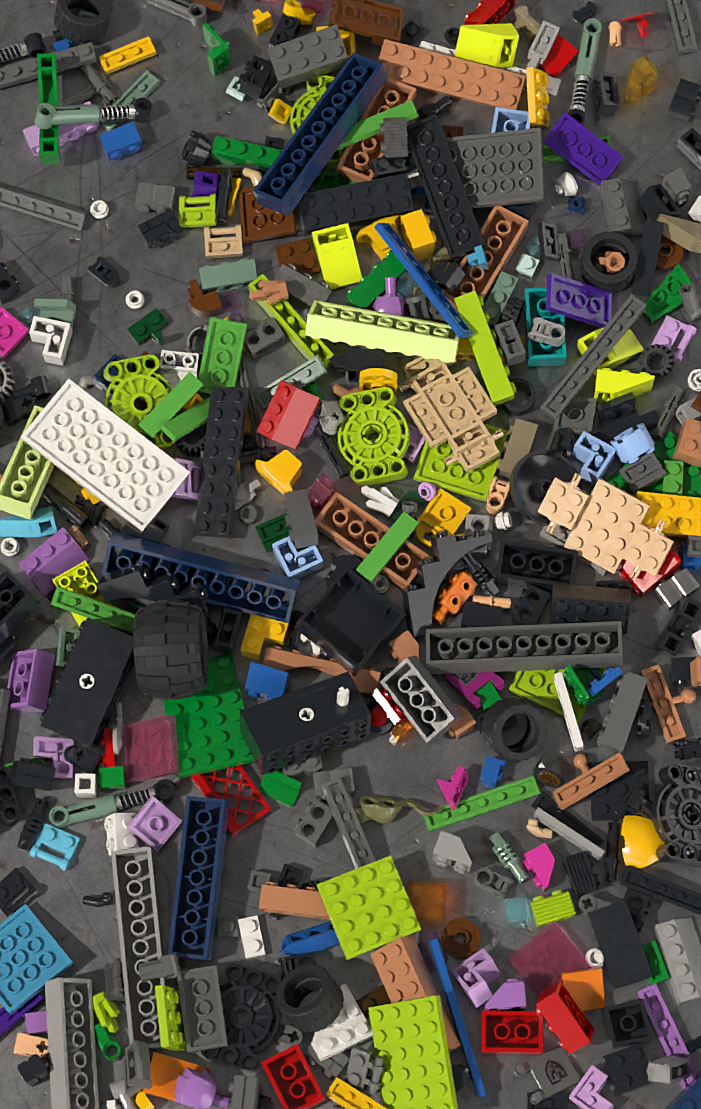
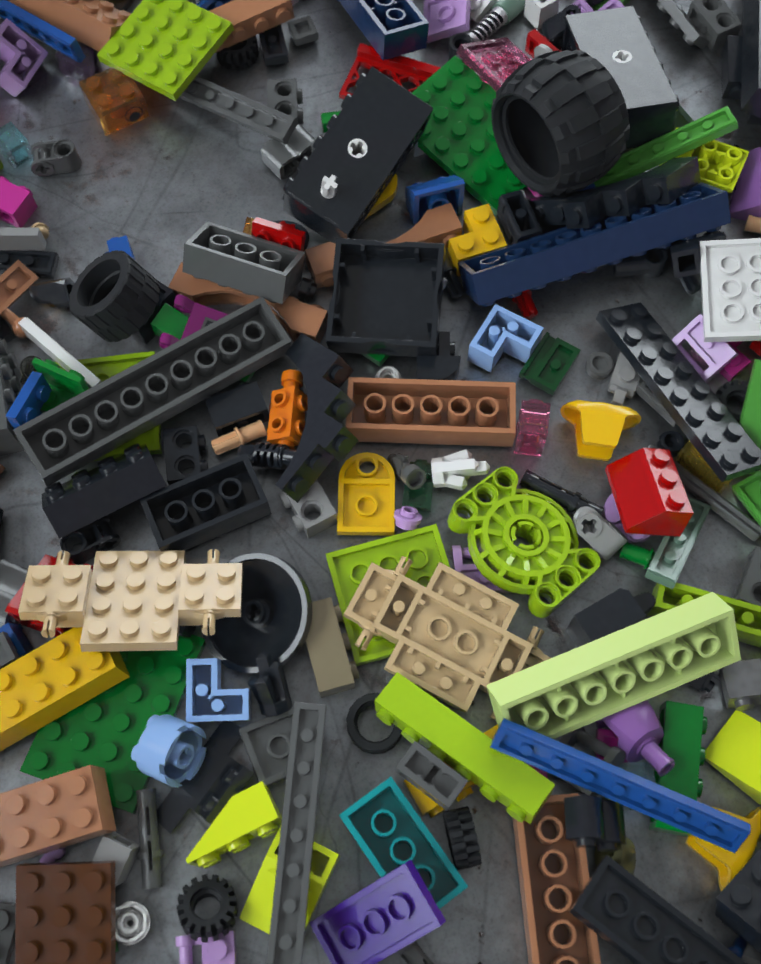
camera: 145 degrees right, 5 degrees down
medium lavender slope [7,649,55,713] -> none
green brick [96,766,126,791] -> none
black axle [241,446,277,463] -> none
dark grey brick [281,489,318,549] -> none
medium nougat arm [332,384,360,399] -> none
olive animal [353,795,442,823] -> none
bright green tile [356,512,419,583] -> none
yellow plate [359,368,397,395] -> none
yellow brick [401,209,437,261] -> none
bright green tile [423,776,541,832] -> none
light grey slope [432,831,472,874] -> none
dark pink slope [437,766,469,810] -> none
reddish brown plate [441,918,481,959] -> none
dark azure tile [467,245,489,270] -> none
sand green brick [483,271,519,330] -> none
light nougat piece [486,476,510,515] -> none
sand green hinge [489,832,529,884] -> none
white plate [493,511,513,530] -> none
light aqua plate [515,253,540,279] -> none
light grey piece [528,317,565,347] -> none
dark grey plate [619,452,667,494] -> none
bright green plate [662,460,683,496] -> none

